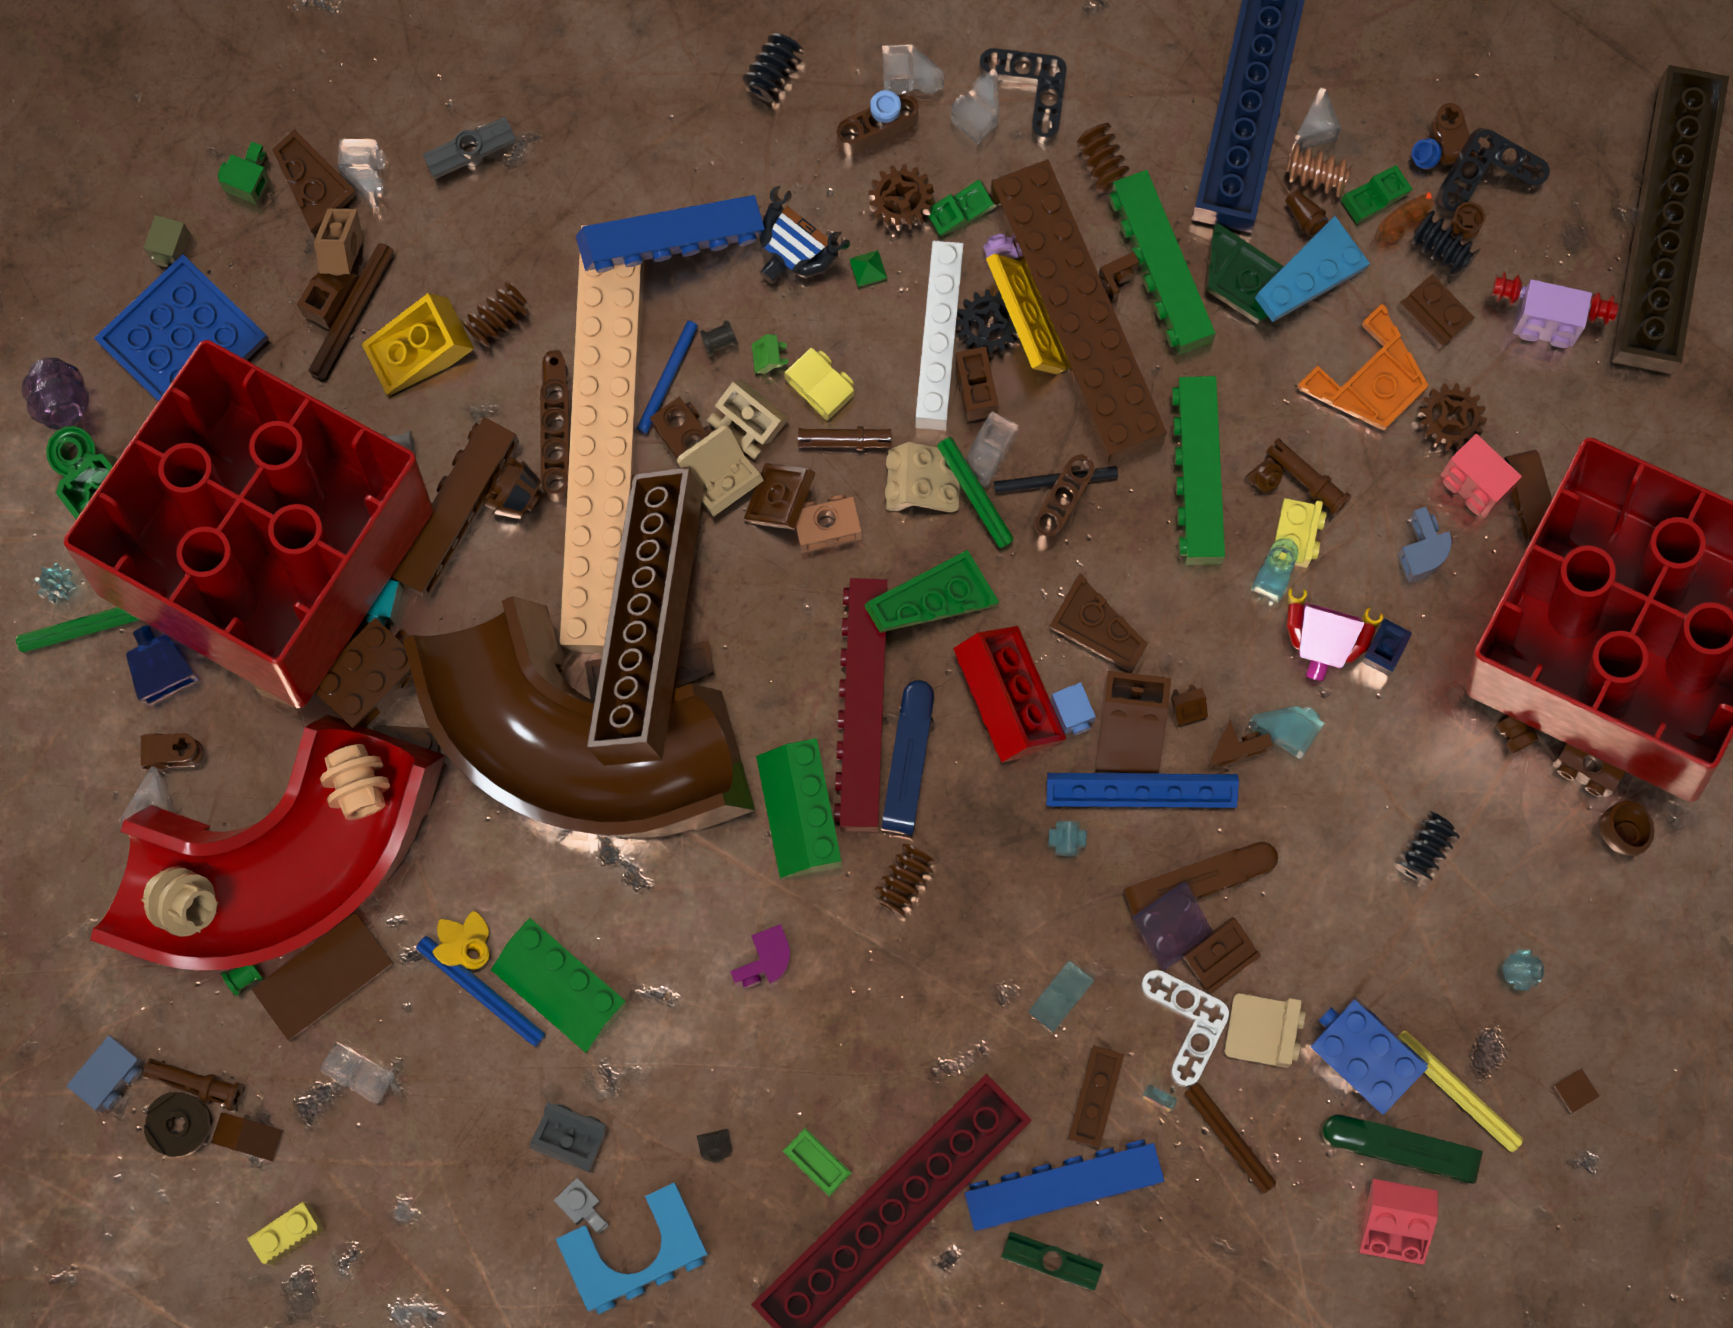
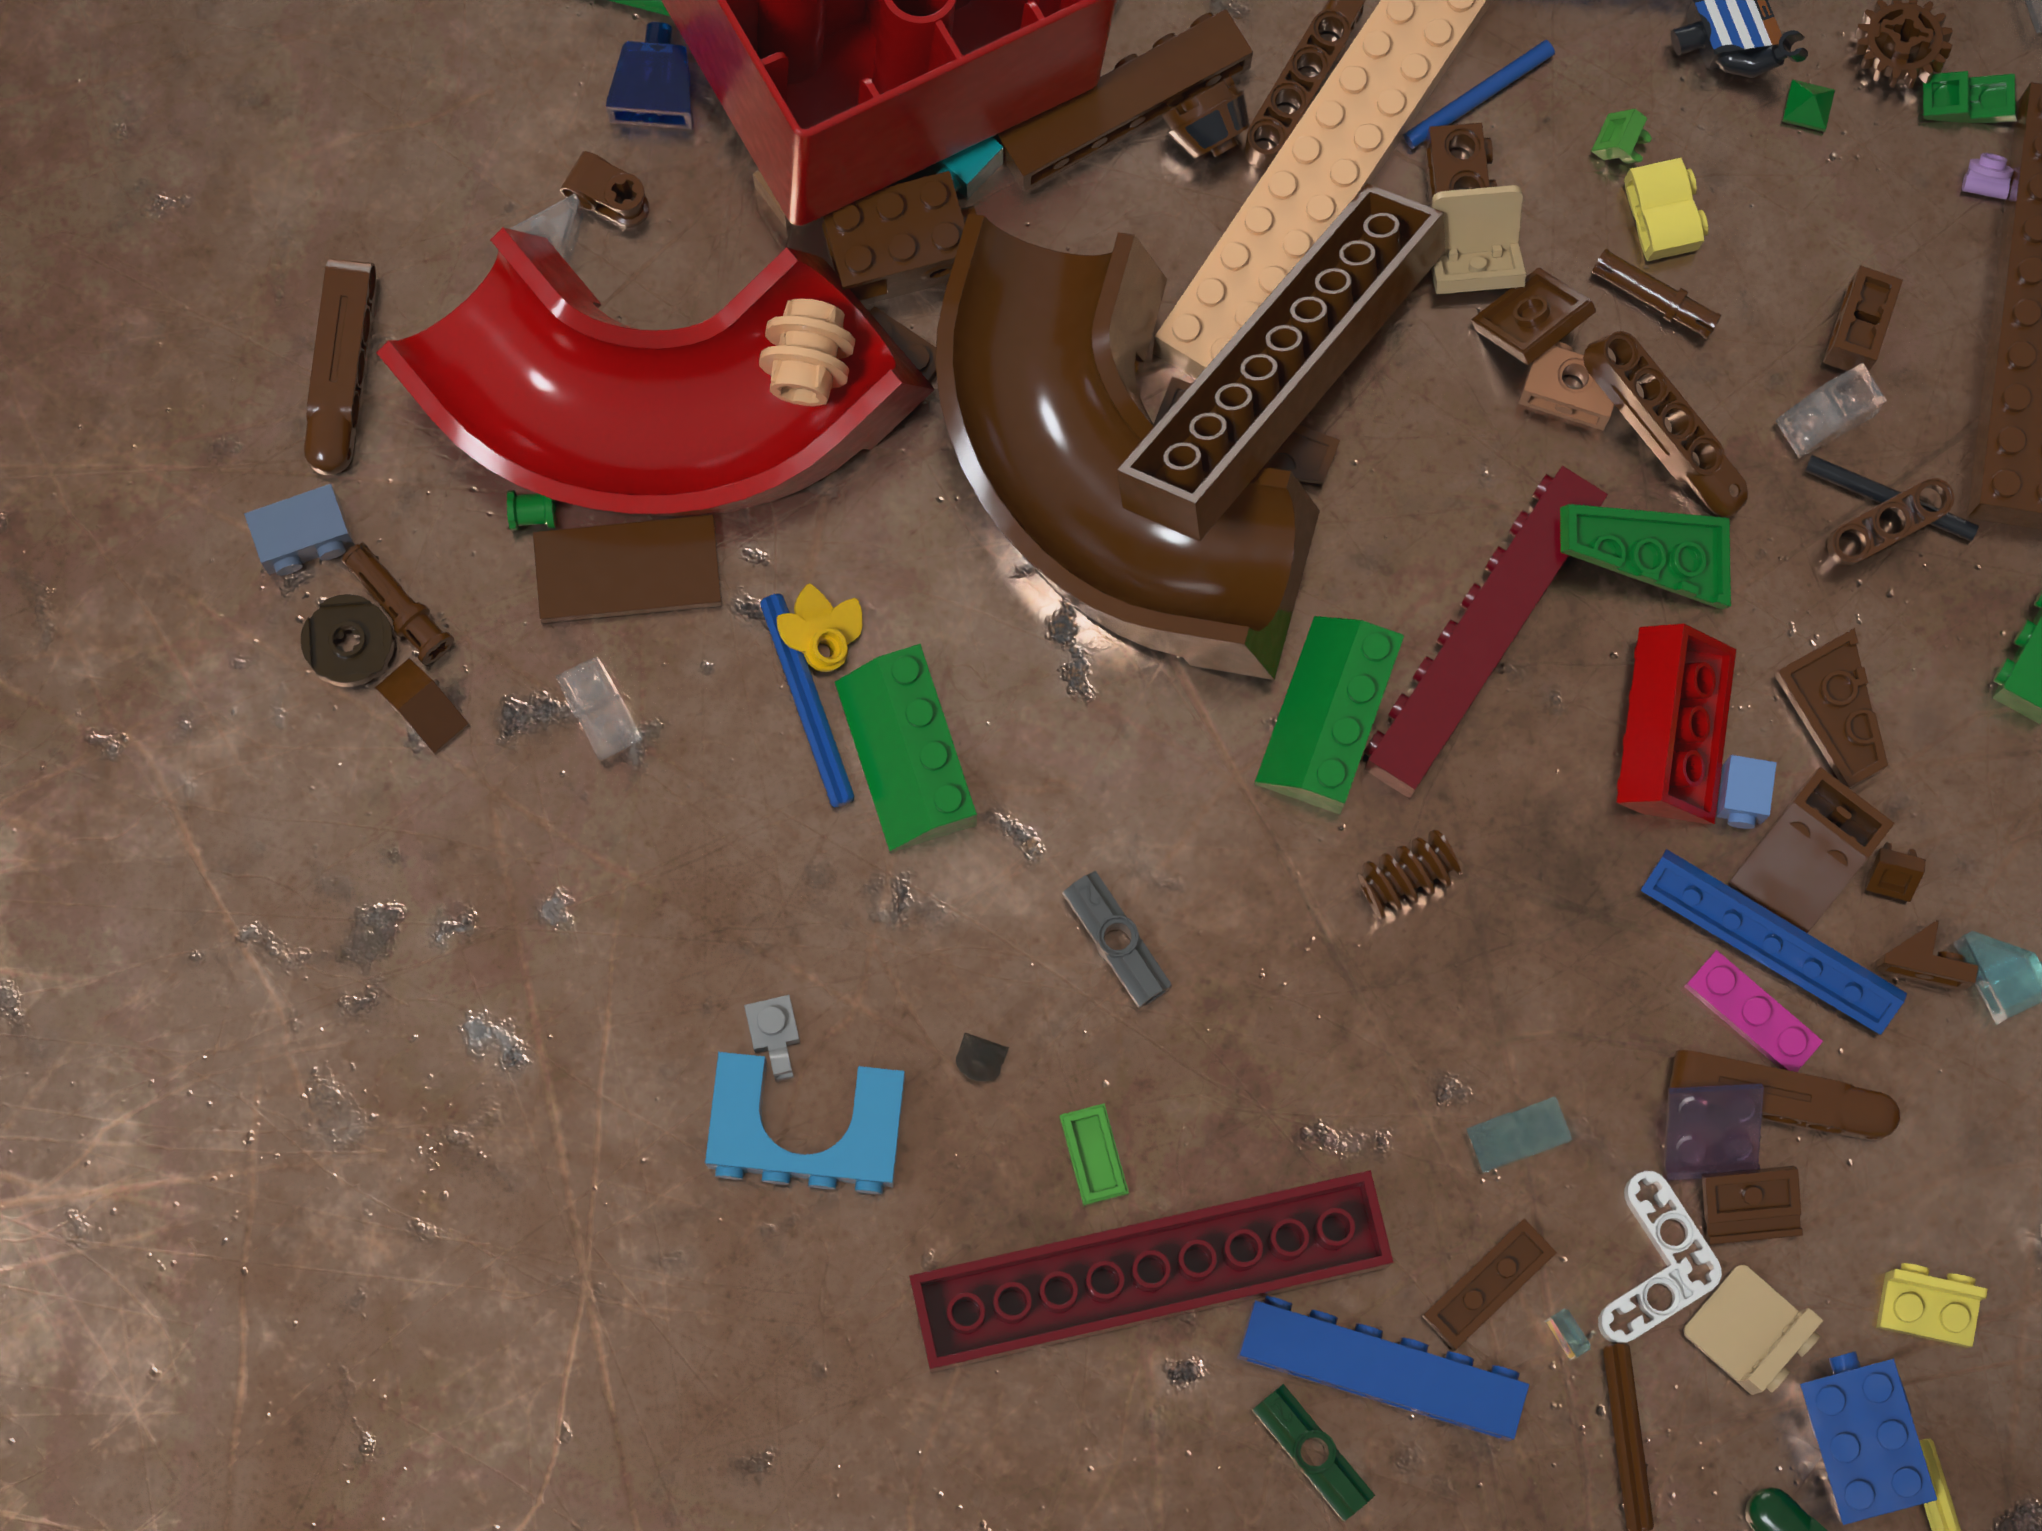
camera: 25 degrees right, 0 degrees up
tan piece [141,866,219,937] -> none
light yellow brick [247,1202,324,1265] -> none
dark grey bracket [530,1102,607,1172] -> none
clear smoke bush [699,320,738,357] -> none
tan brick [707,380,789,460] -> none
magenta brick [730,924,791,989] -> none
dark blue piece [881,680,934,835] -> none
tan bracket [885,442,960,513] -> none
white brick [915,241,963,431] -> none
green axle [937,437,1014,548] -> none
black gear [956,289,1019,357] -> none
yellow tile [986,253,1066,375] -> none
clear light blue gear [1048,821,1087,856] -> none
none -> reddish brown piece [304,259,376,475]
none -> dark grey piece [1062,871,1172,1009]
none -> reddish brown piece [1583,331,1748,517]
none -> dark pink plate [1684,950,1823,1072]
none -> light yellow bracket [1876,1263,1988,1348]

